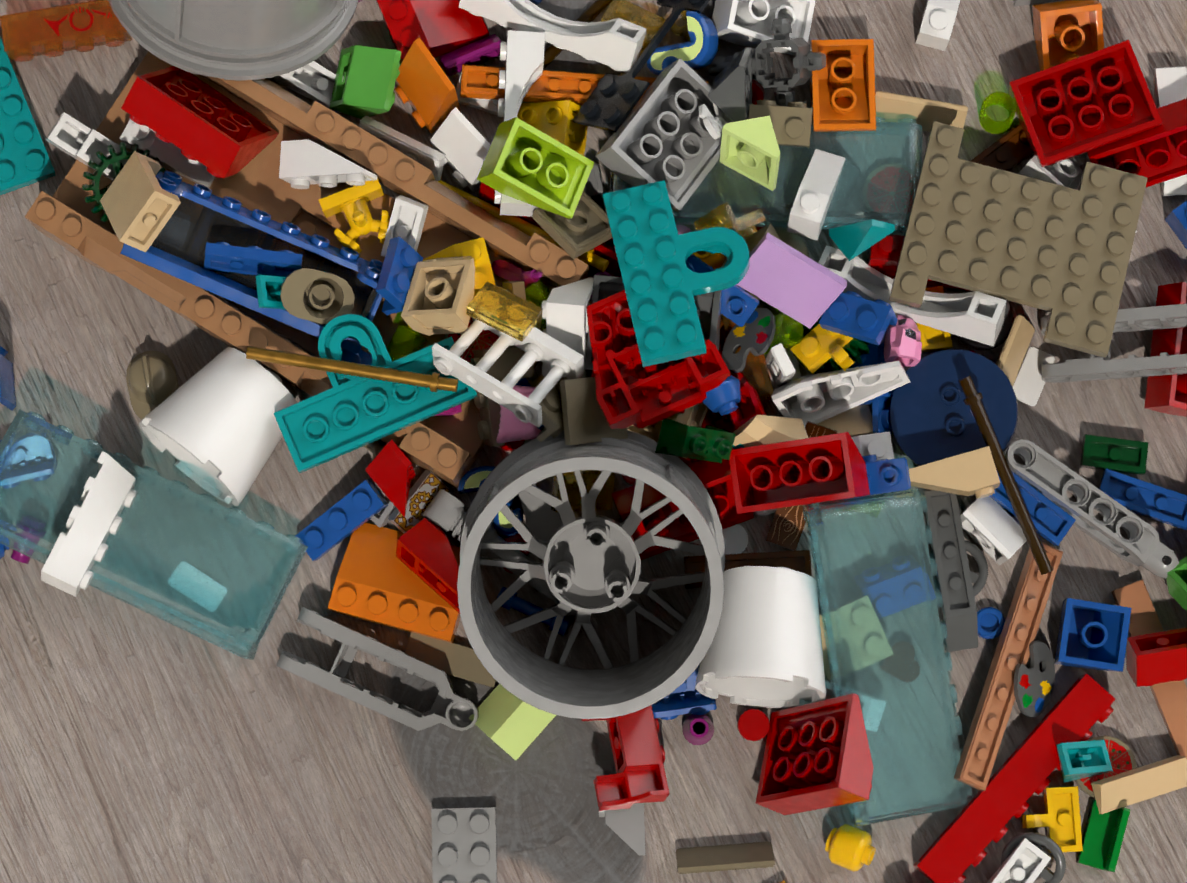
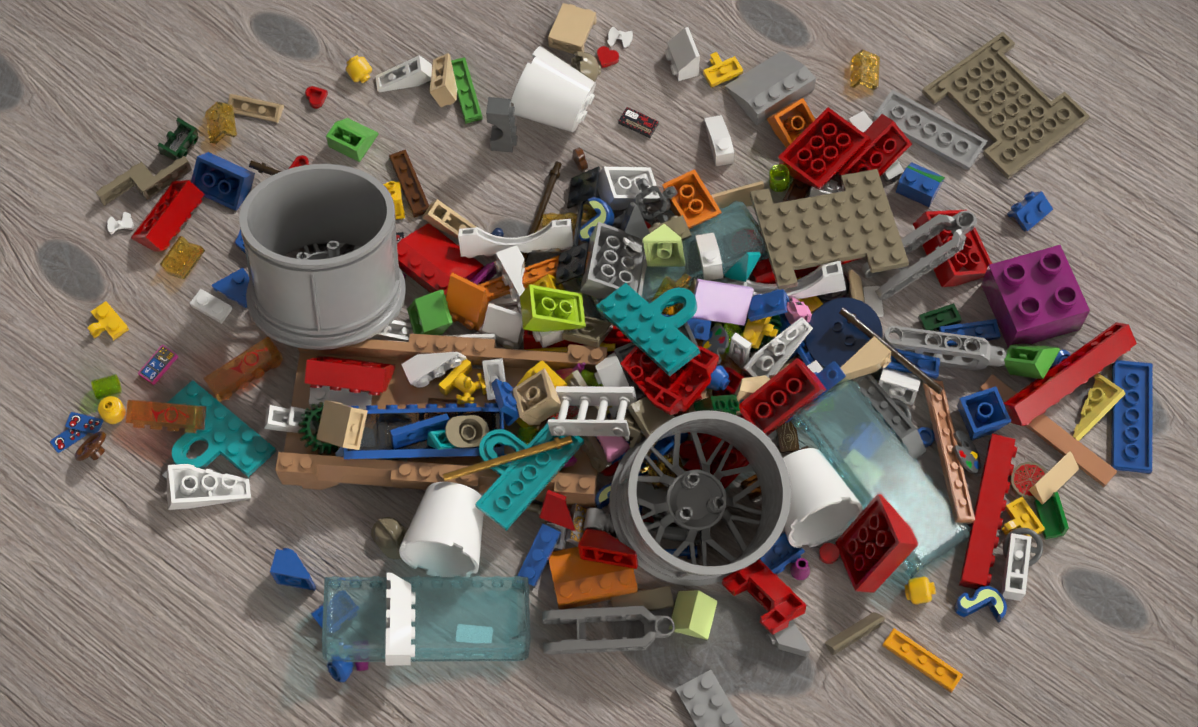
camera: 30 degrees left, 15 degrees down
clear yellow bracket [466,282,543,342] -> none
teal slope [1056,740,1113,783] -> none

